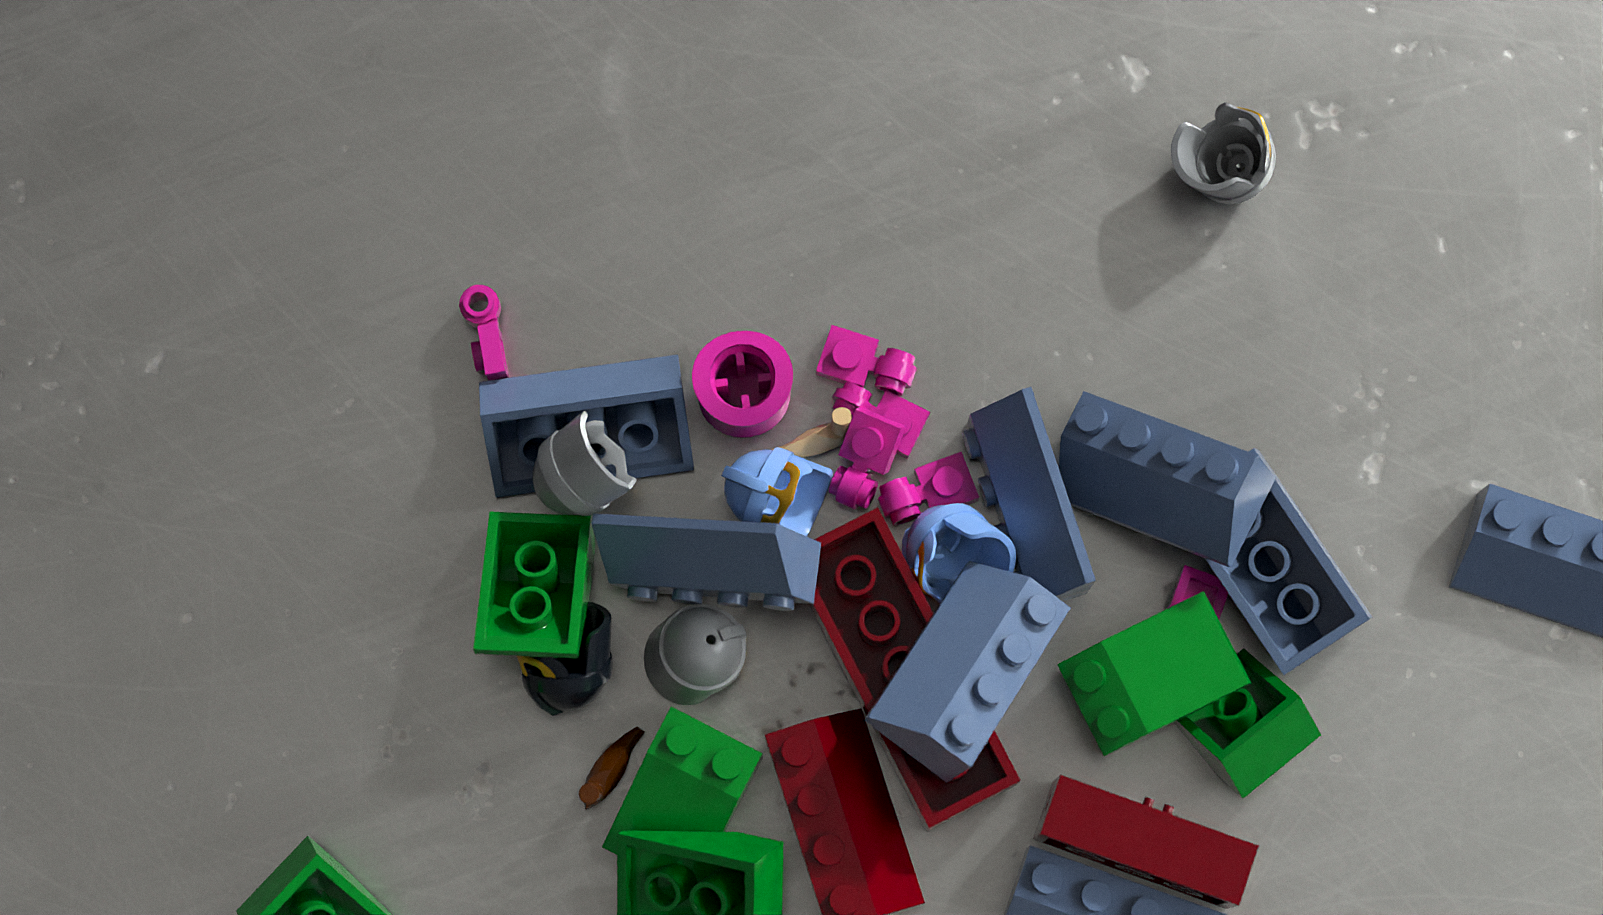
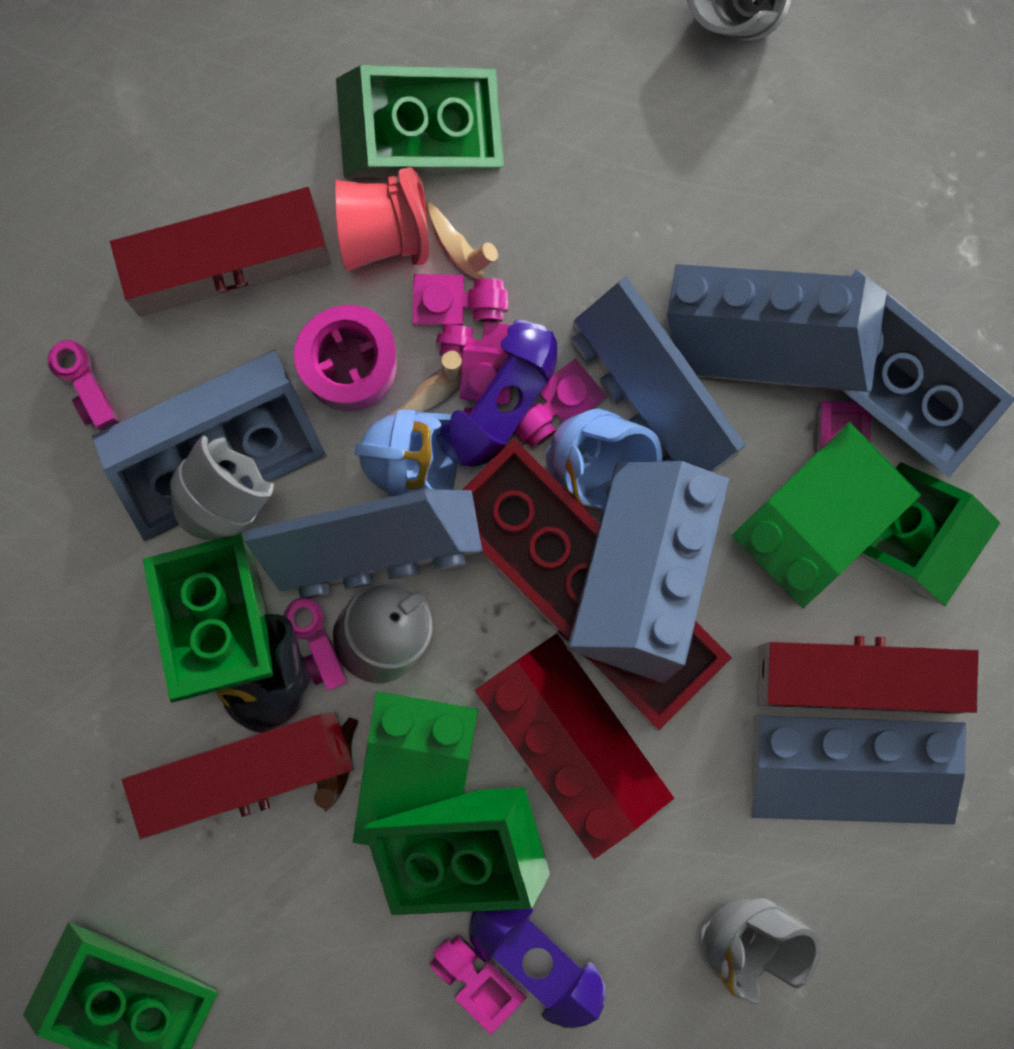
camera: 20 degrees left, 5 degrees up
none -> dark red brick [109,187,332,317]
none -> dark red brick [121,712,354,839]
none -> dark pink plate [283,598,349,691]
none -> coral hat [335,167,429,272]
none -> green slope [336,65,504,178]
none -> tan bar [426,202,498,279]
none -> dark purple piece [436,319,557,467]

